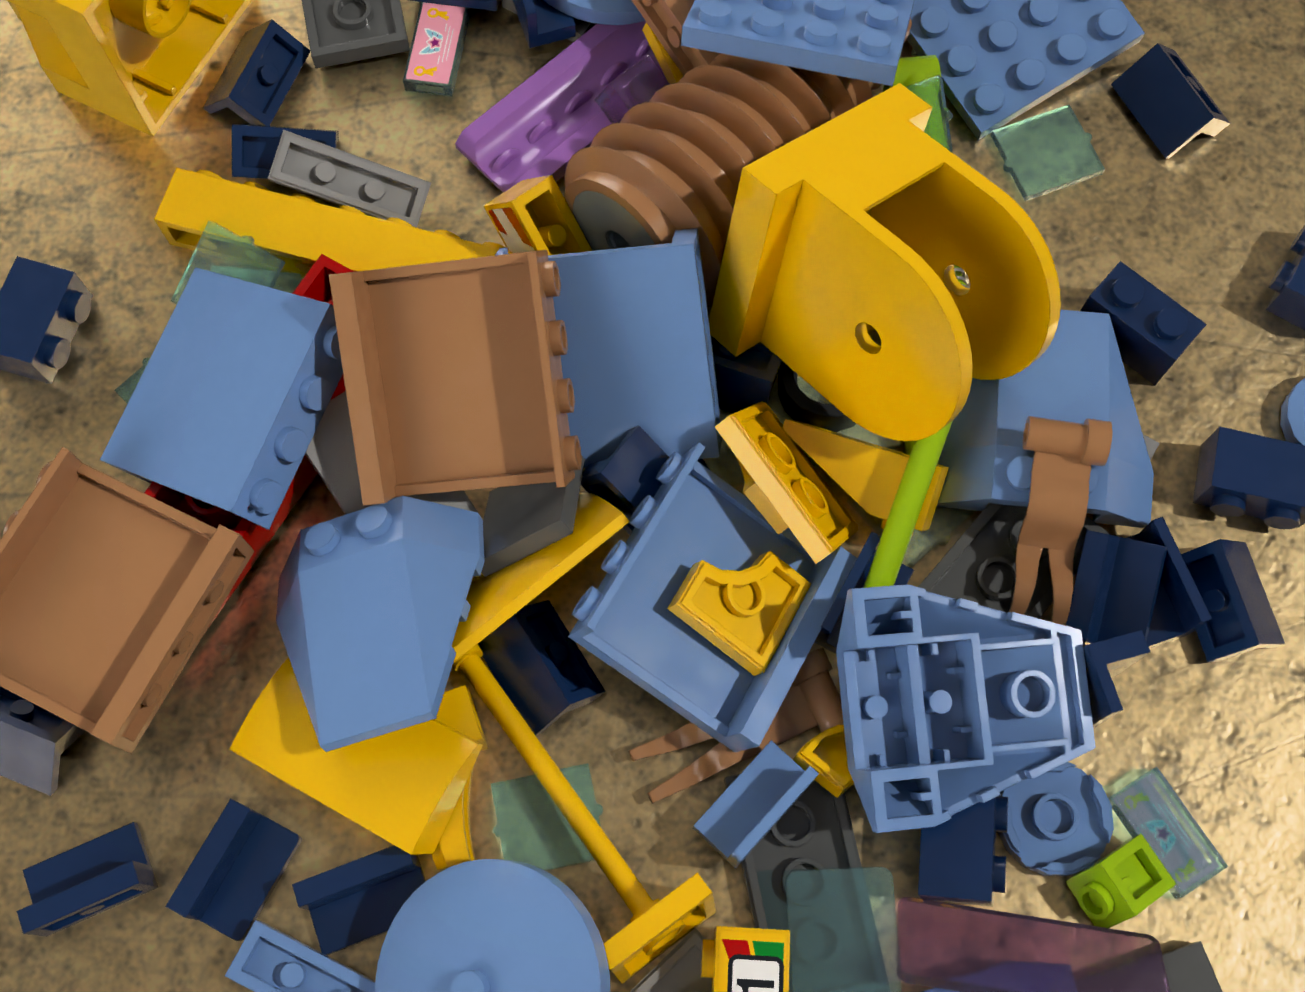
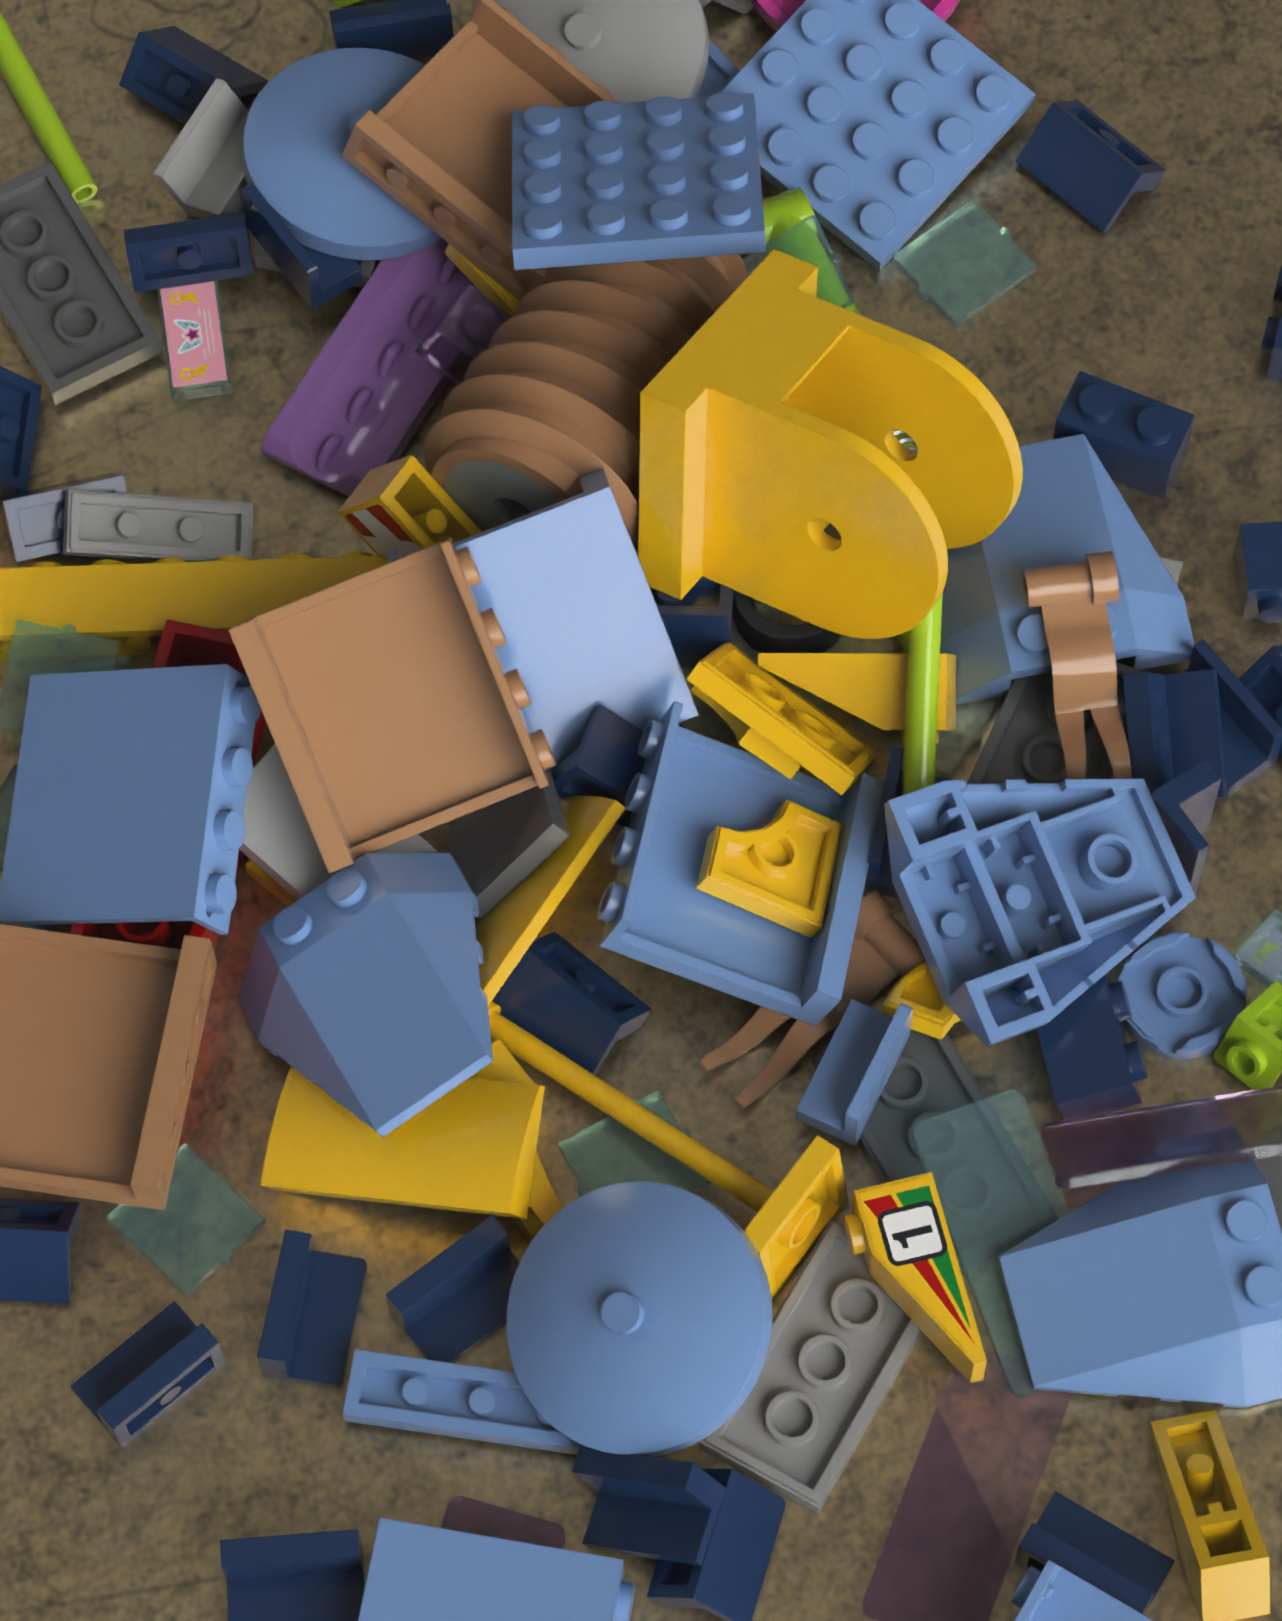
camera: 15 degrees left, 5 degrees down
none -> clear light blue piece [106,1143,266,1297]

